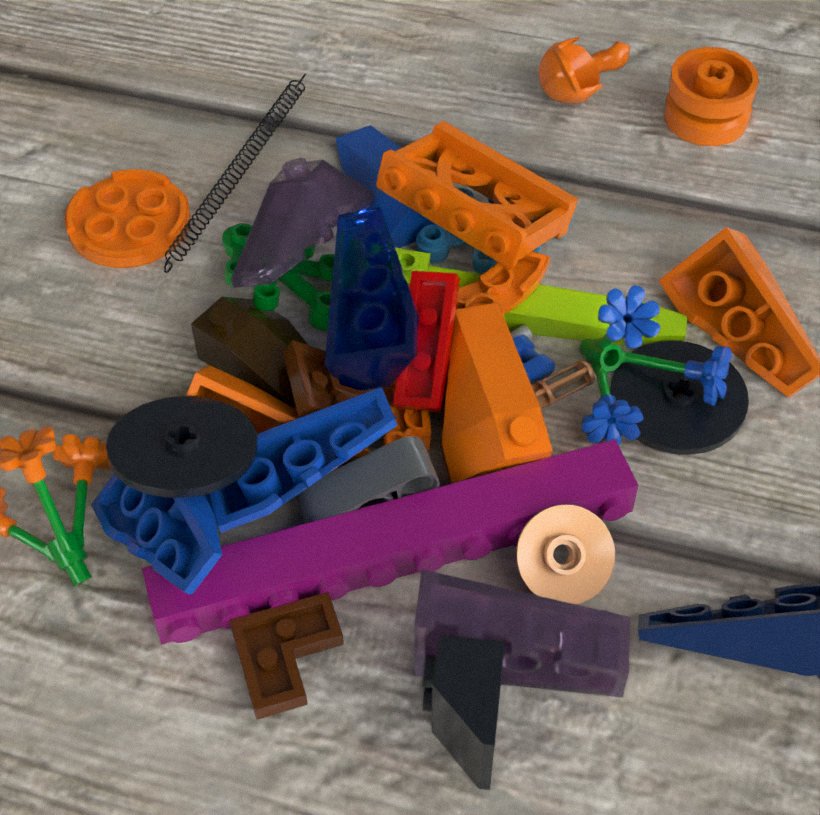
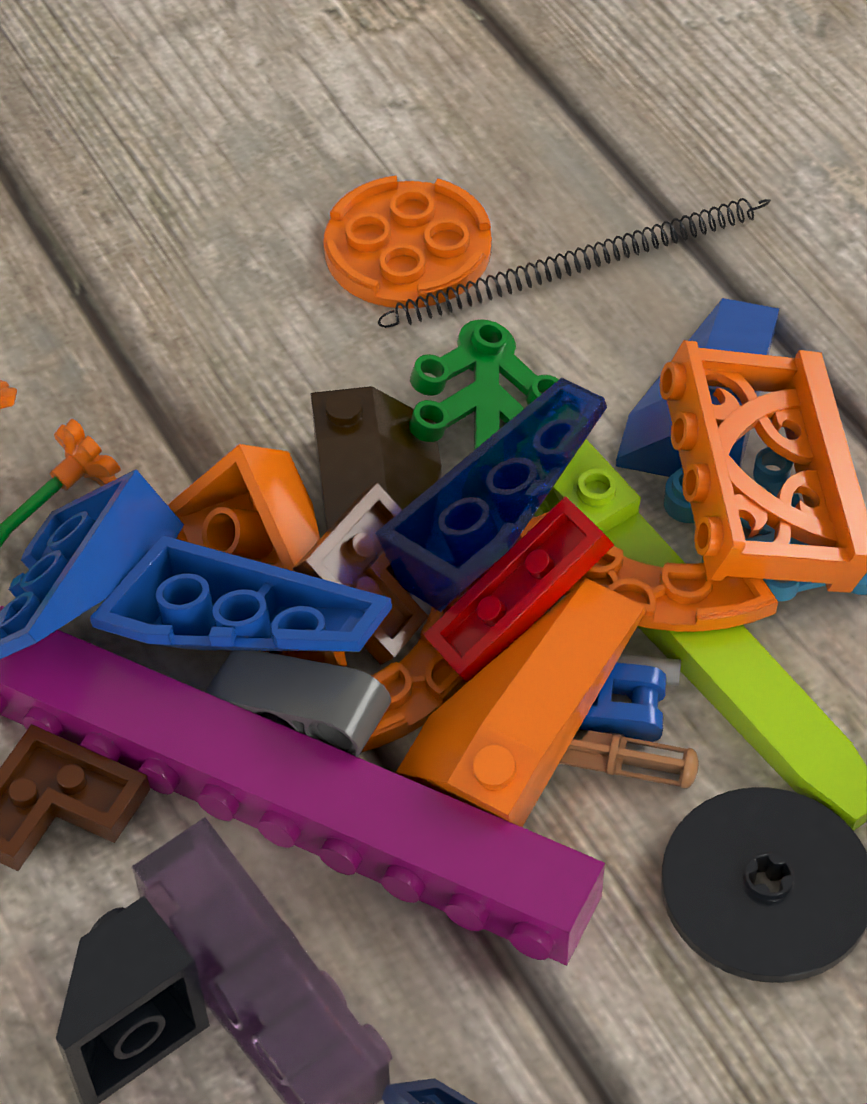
camera: 45 degrees right, 0 degrees up
black piece [106,396,258,498] -> none
clear purple wedge [231,158,375,288] -> none
light nougat dish [516,505,615,606] -> none
blue plant [579,285,732,445] -> none

